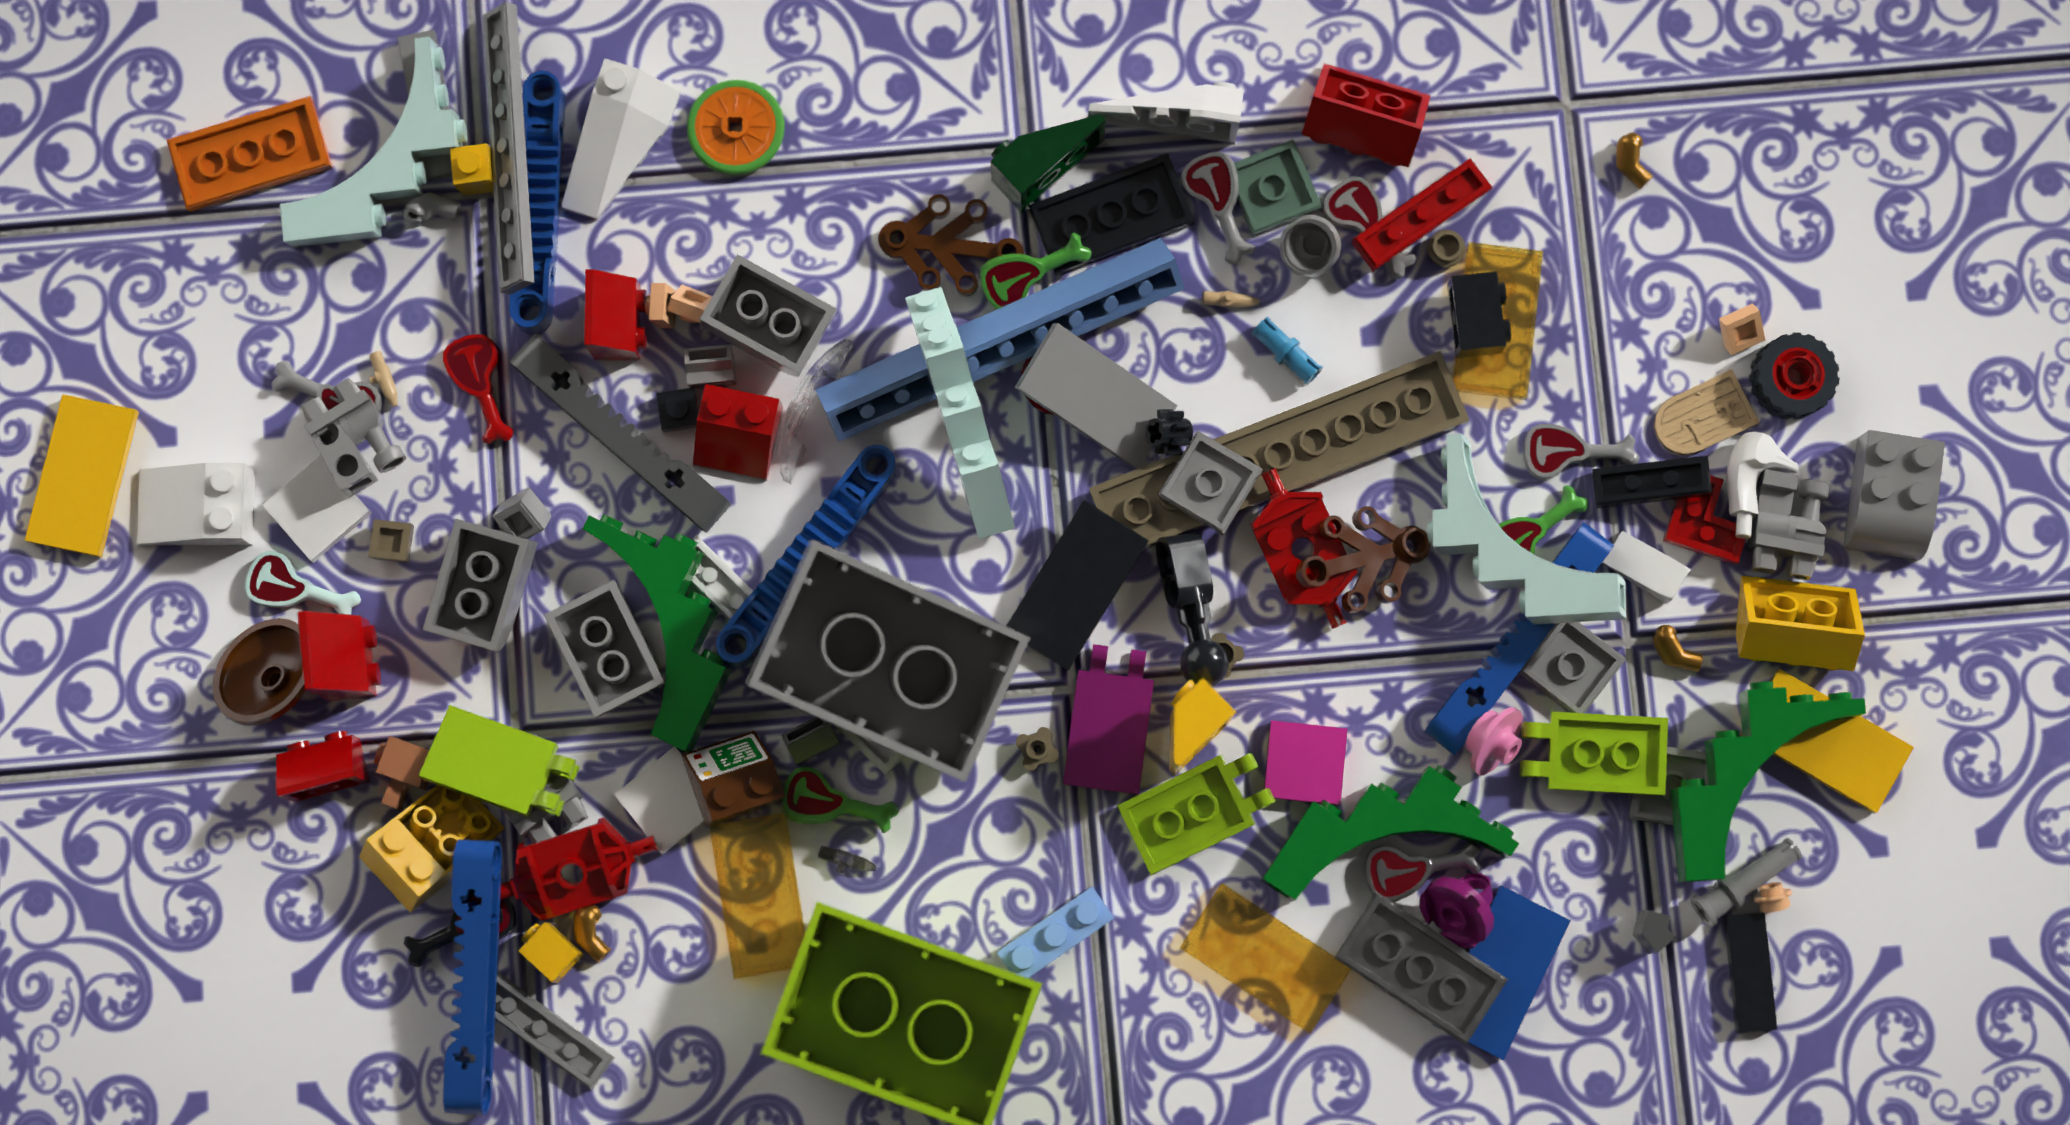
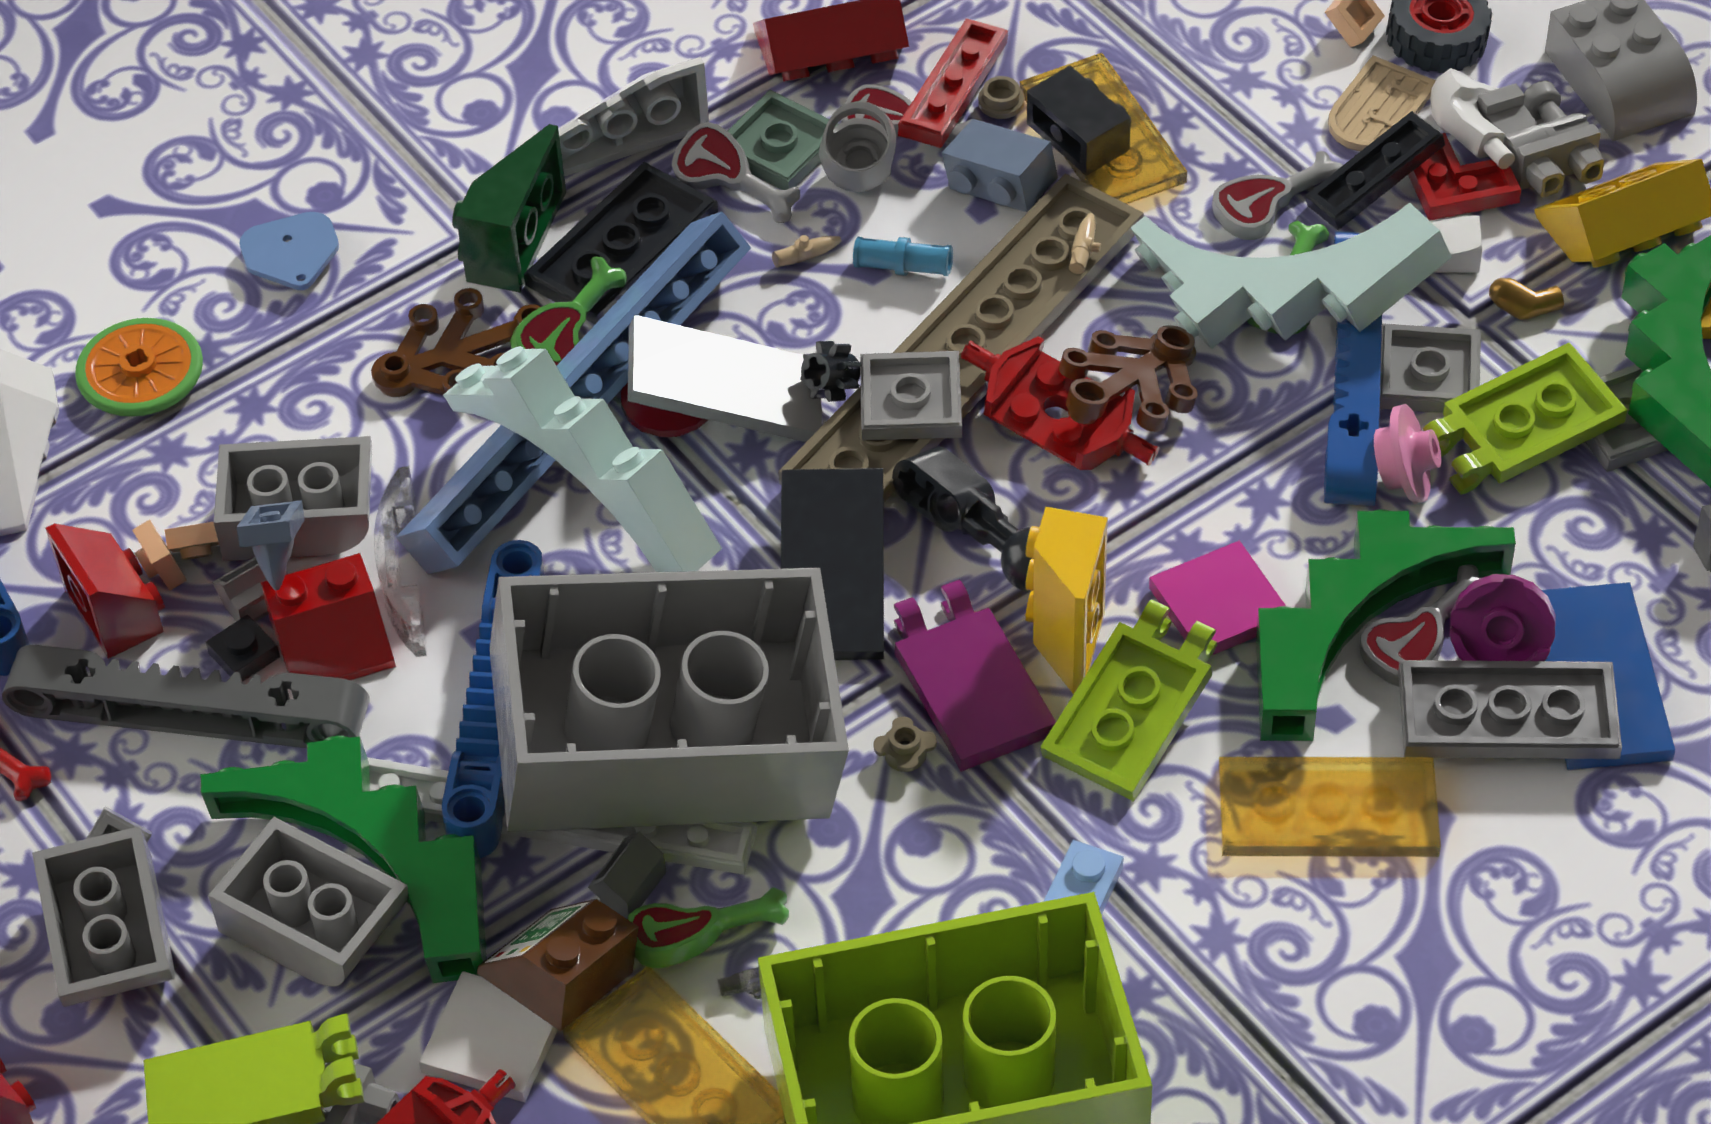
camera: 30 degrees left, 30 degrees down
none -> sand blue tile [237,500,305,590]
none -> medium blue piece [239,212,339,291]
none -> sand blue brick [942,119,1058,212]
none -> tan helmet [1069,213,1101,274]

